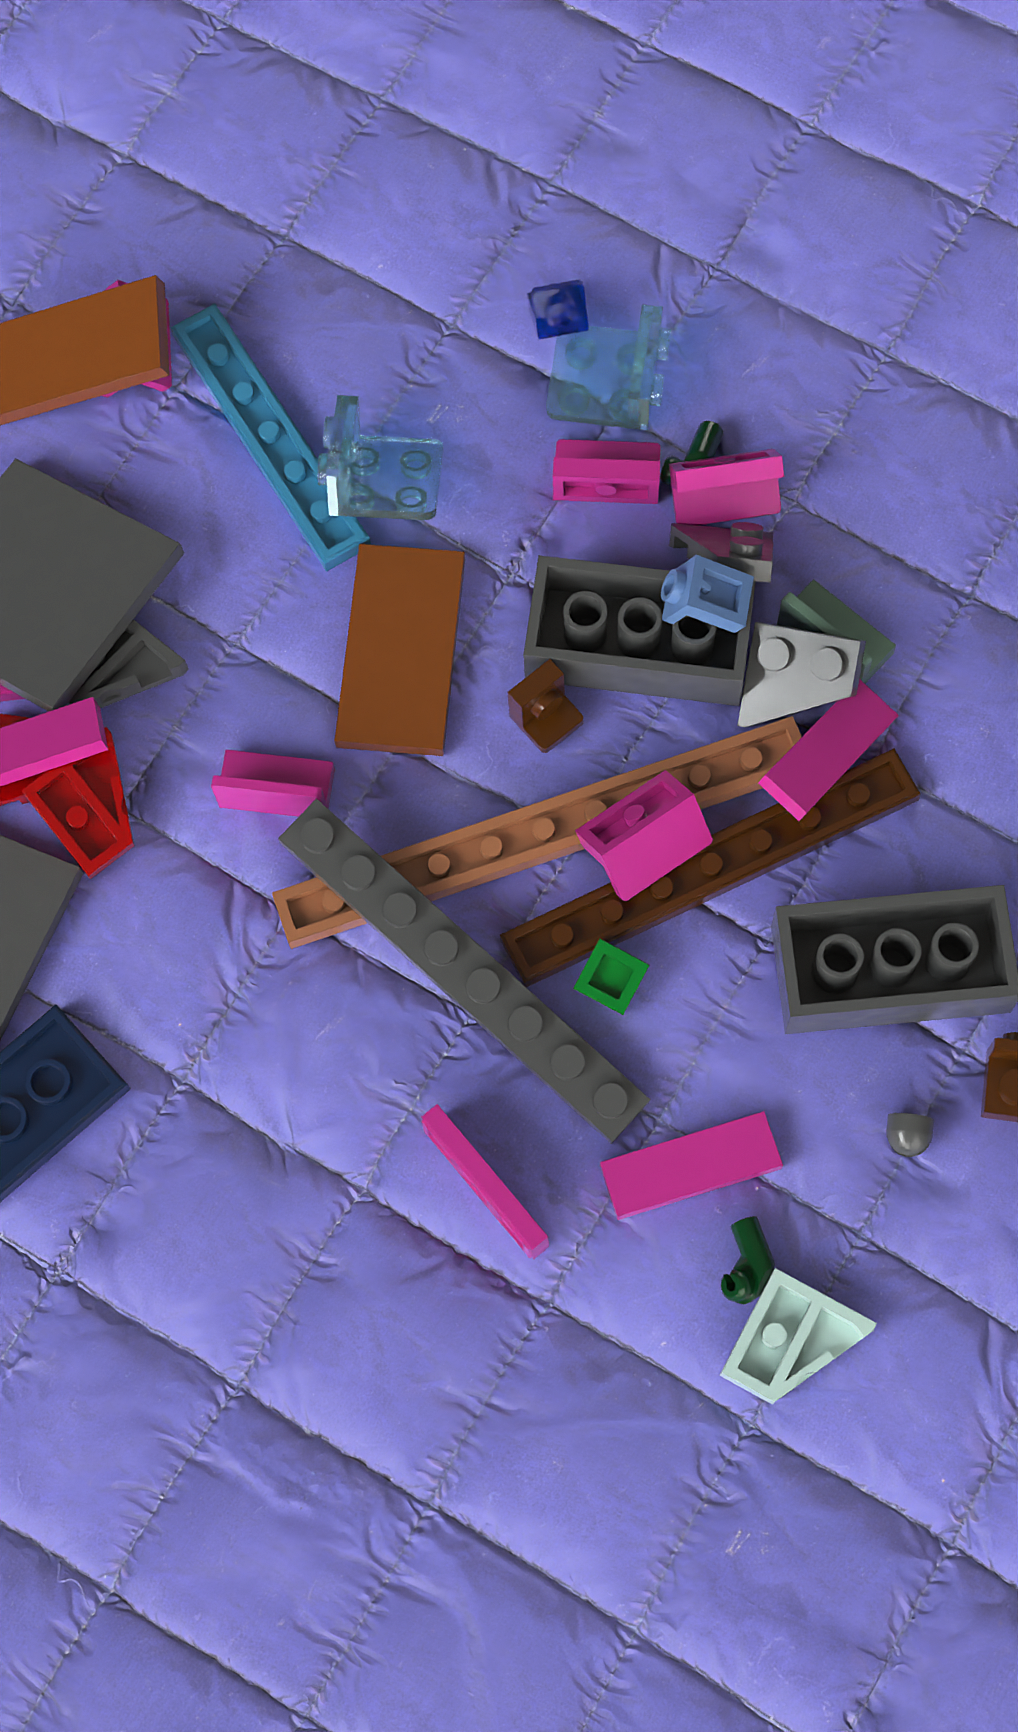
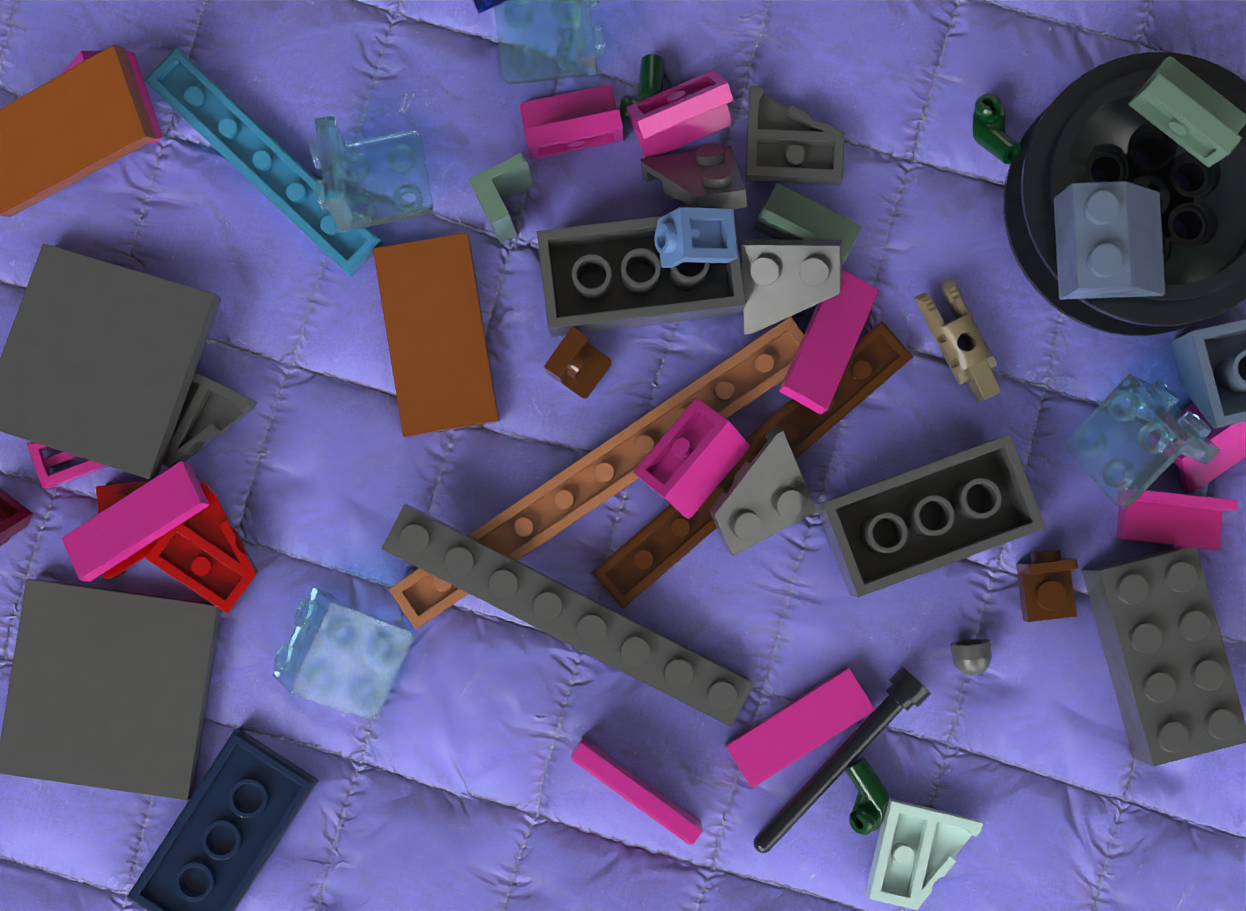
camera: 15 degrees left, 15 degrees up
dark pink panel [211,750,335,817] -> none
green plate [573,938,650,1015] -> none
none -> clear light blue bracket [273,587,413,720]
none -> sand green panel [469,153,533,244]
none -> dark grey wing [709,427,817,556]
none -> dark grey wing [745,86,844,185]
none -> black piece [753,666,931,853]
none -> dark tan hinge [914,278,1001,402]

